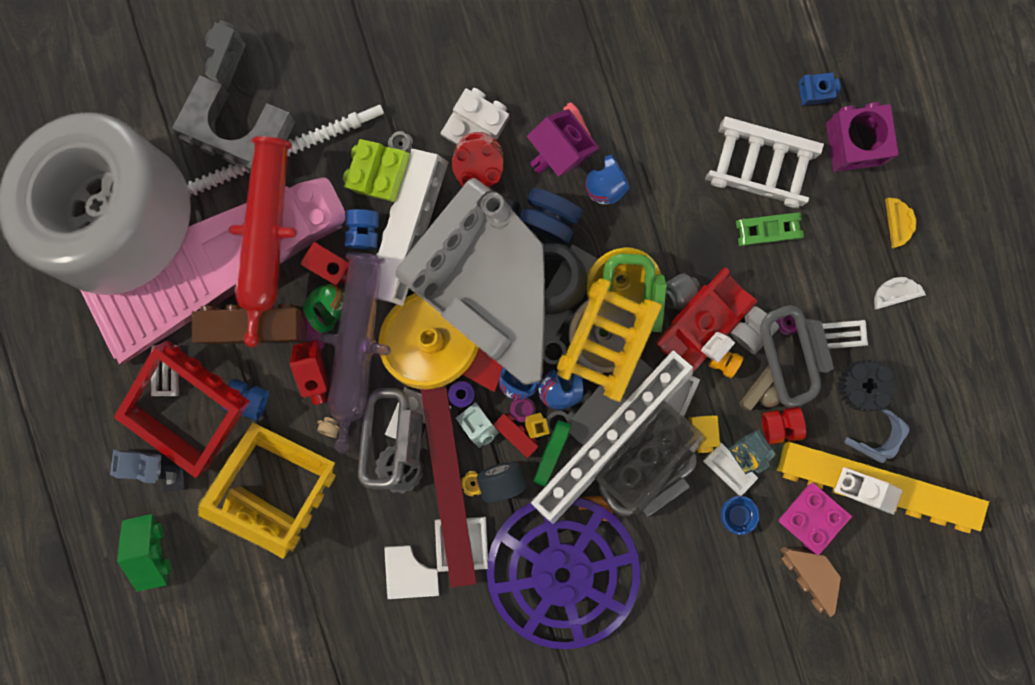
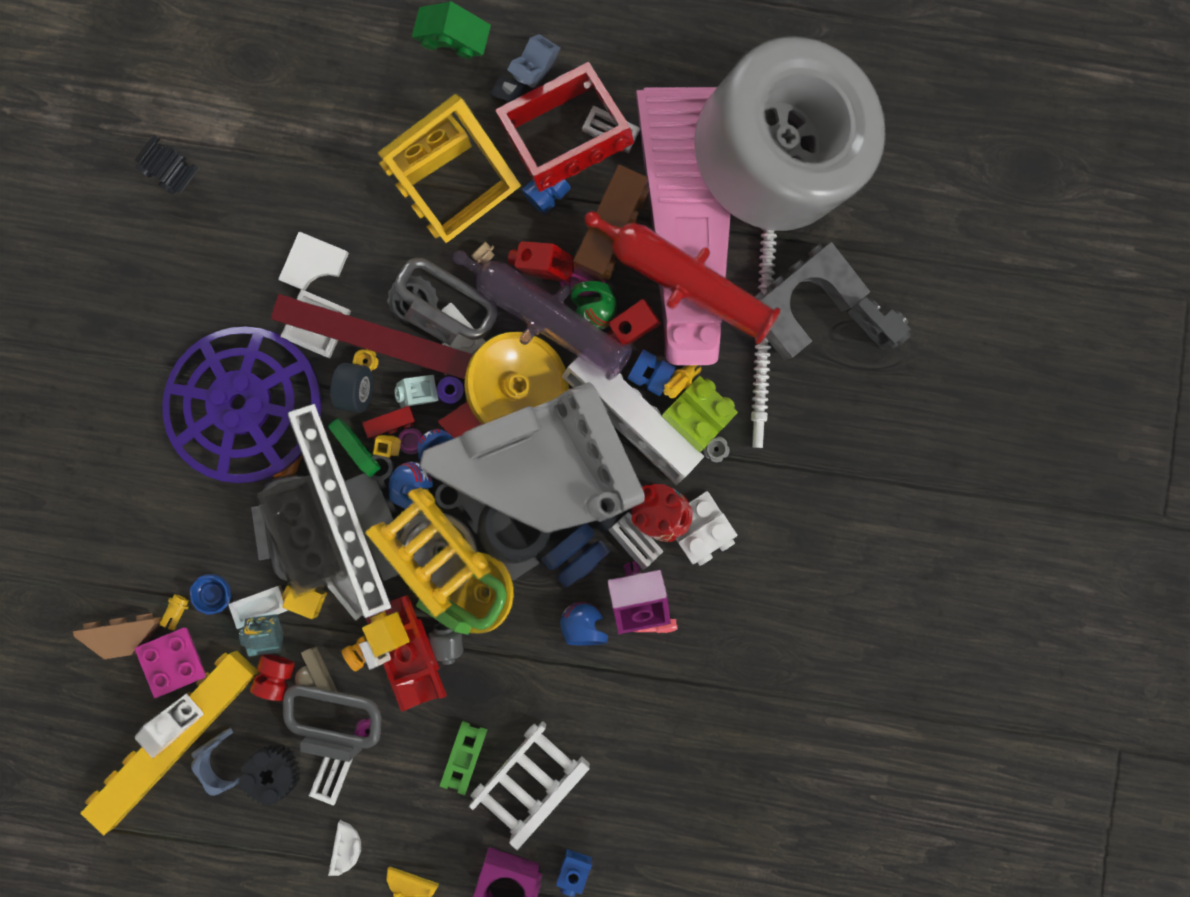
camera: 110 degrees right, 0 degrees up
light grey wheel [730,306,779,355] -> none
none -> yellow pin [159,594,189,630]
none -> yellow brick [362,612,410,658]
none -> white tile [609,512,663,570]
none -> yellow axle [663,365,701,398]

